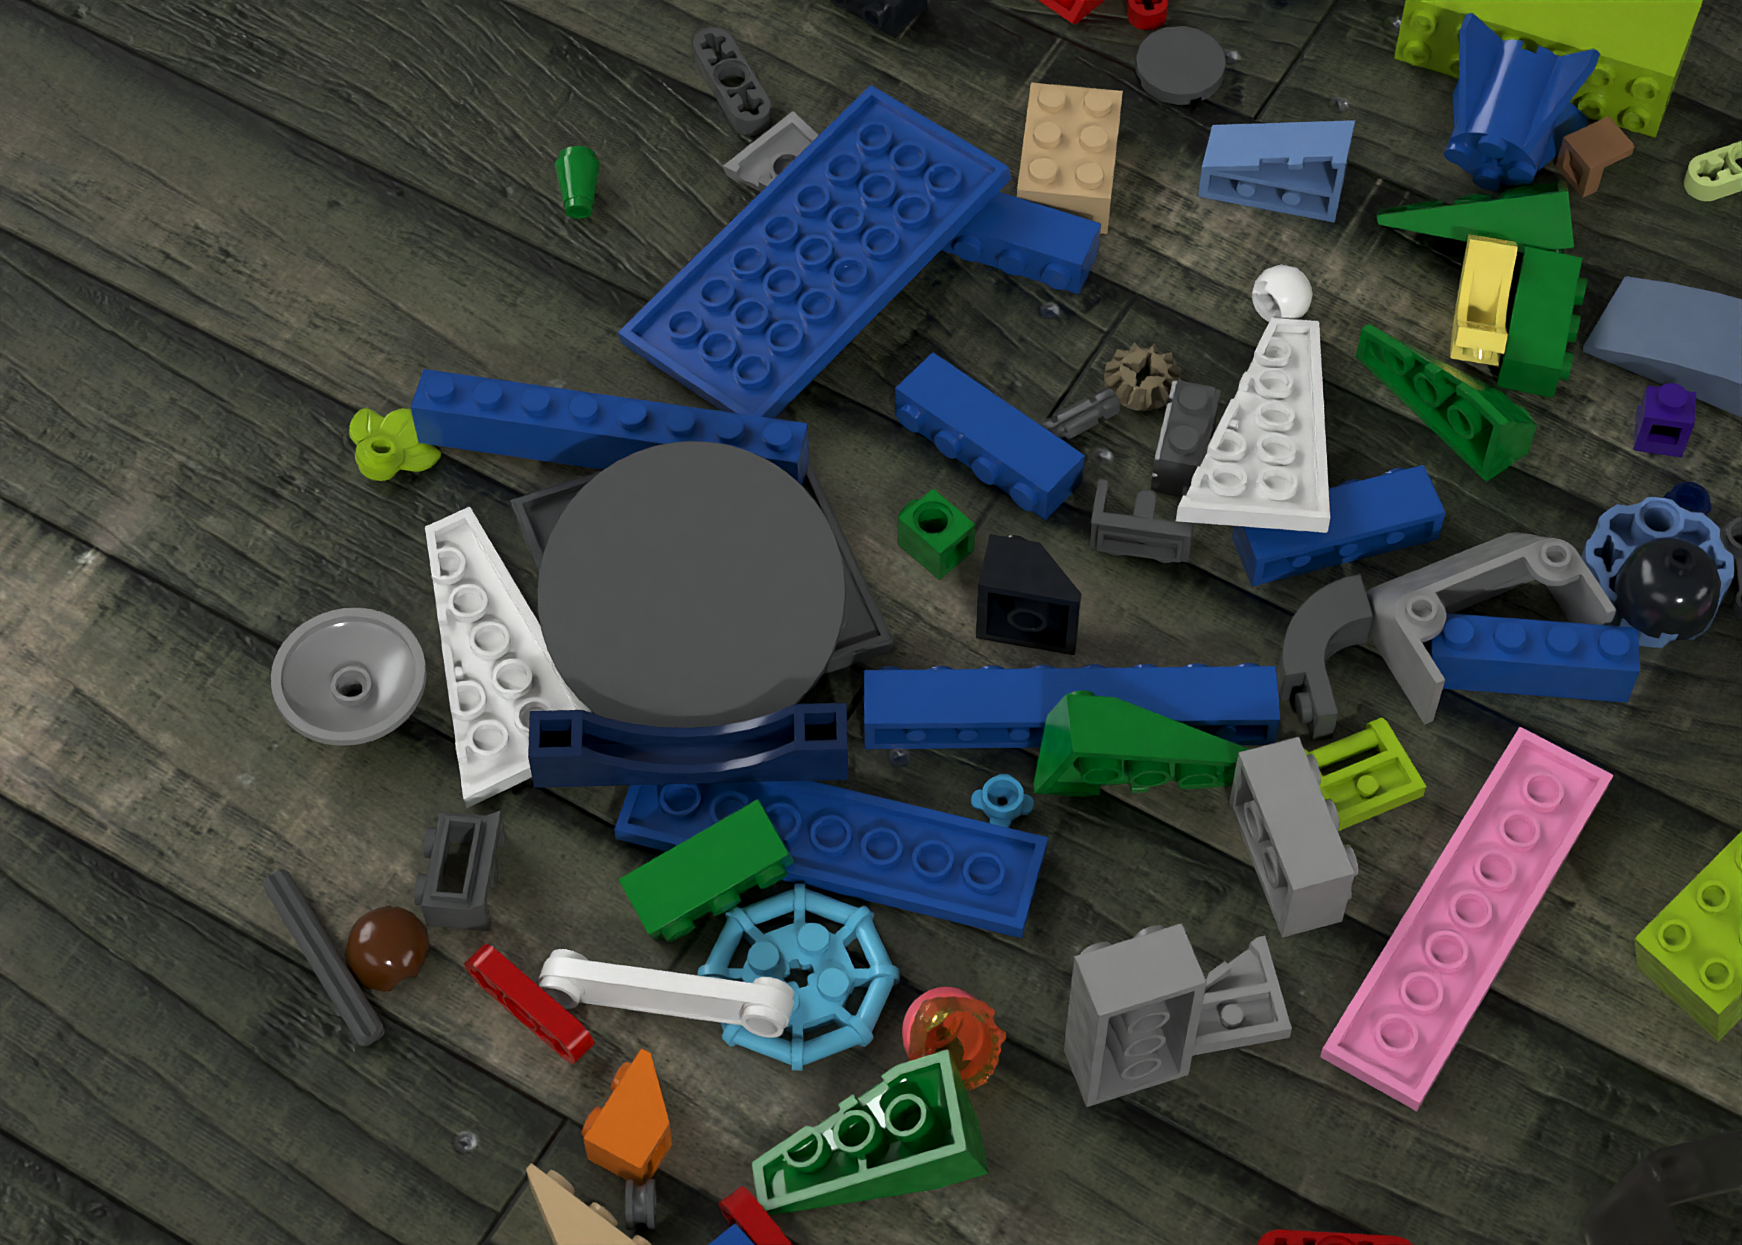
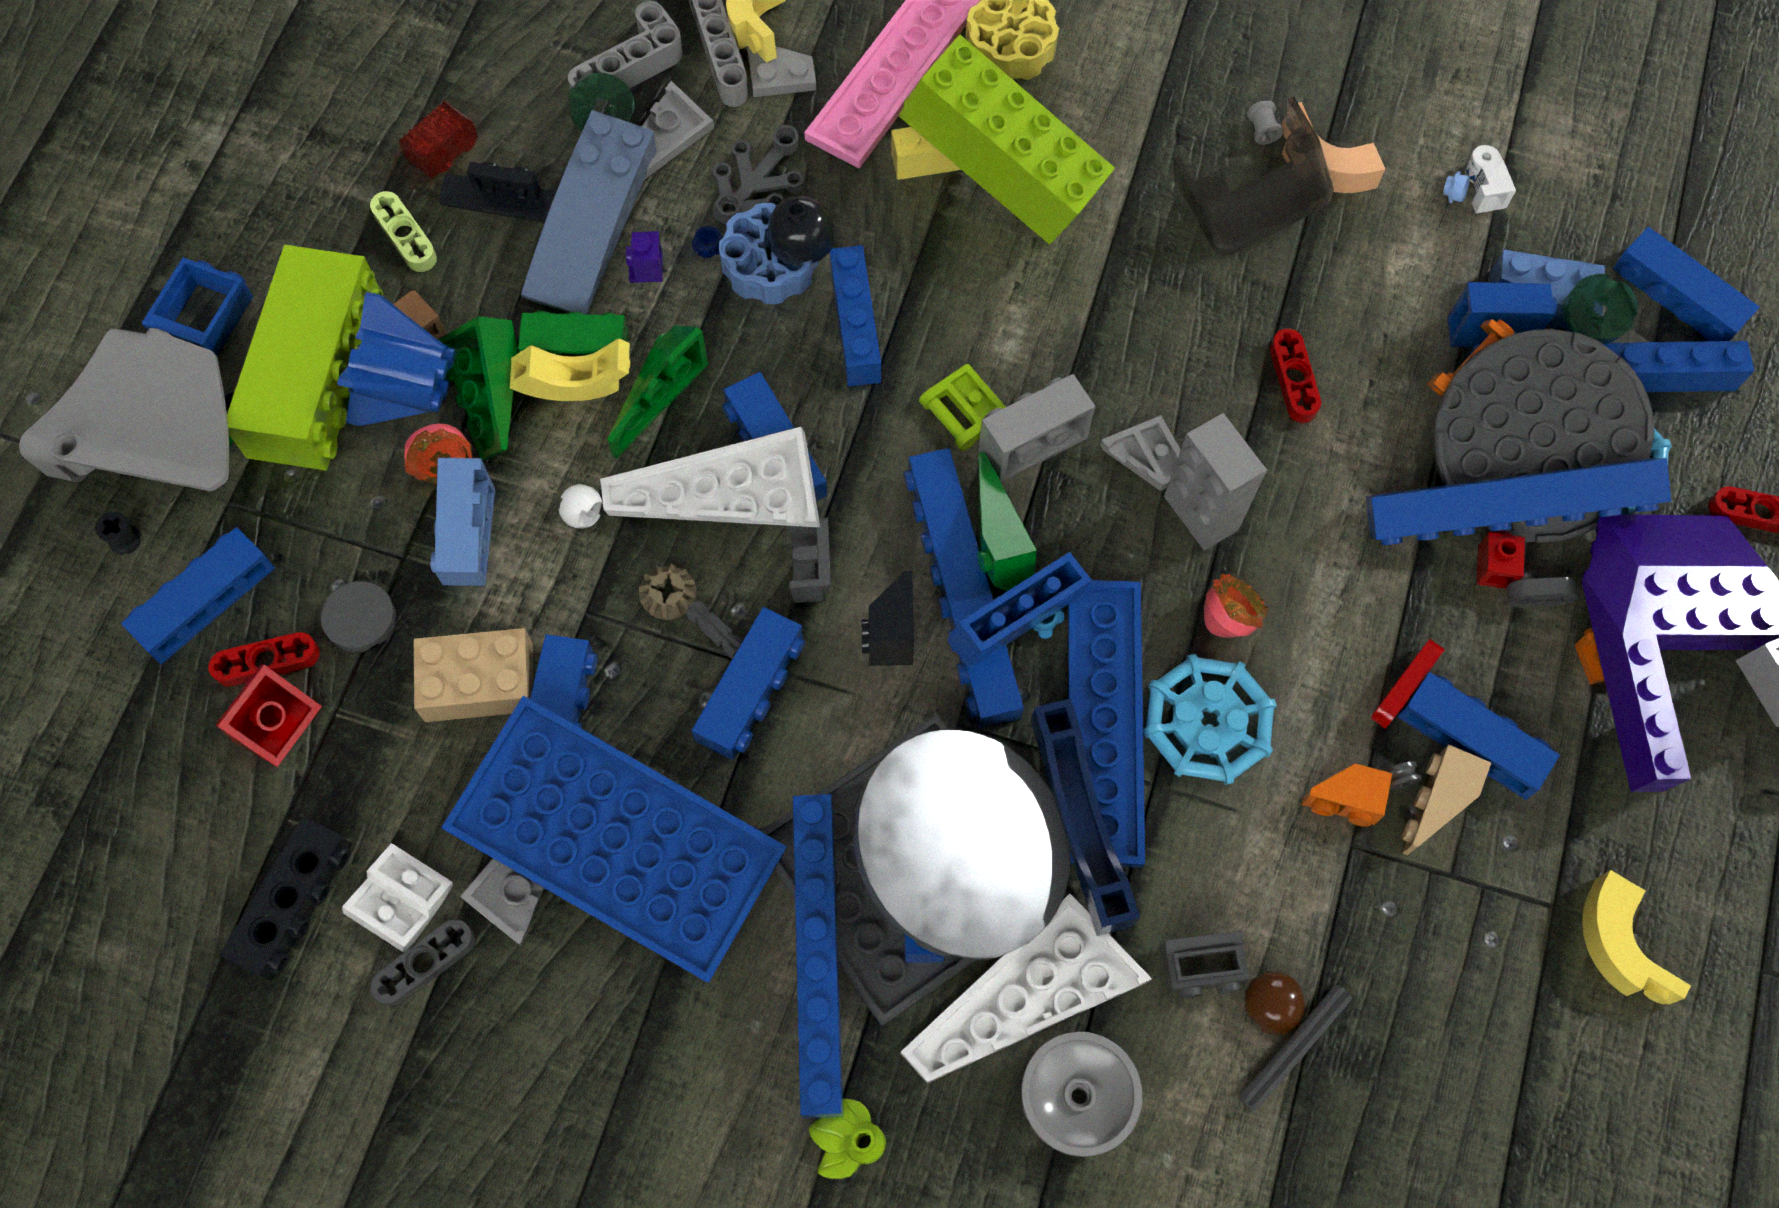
camera: 105 degrees left, 10 degrees up
red beam [464,944,594,1064] -> none
white piece [538,949,794,1038] -> none
green cone [554,146,600,219] -> none
green brick [618,799,795,942] -> none
green wedge [752,1049,989,1216] -> none
green brick [898,489,976,580] -> none
dark grey brick [1151,380,1221,497] -> none
dark grey arch [1278,574,1373,741] -> none
bright pink plate [1320,727,1613,1111] -> none
light grey windscreen [1366,532,1616,725] -> none
none -> white slope [342,843,453,953]
none -> hair [404,424,473,484]
none -> blue brick [947,552,1092,669]

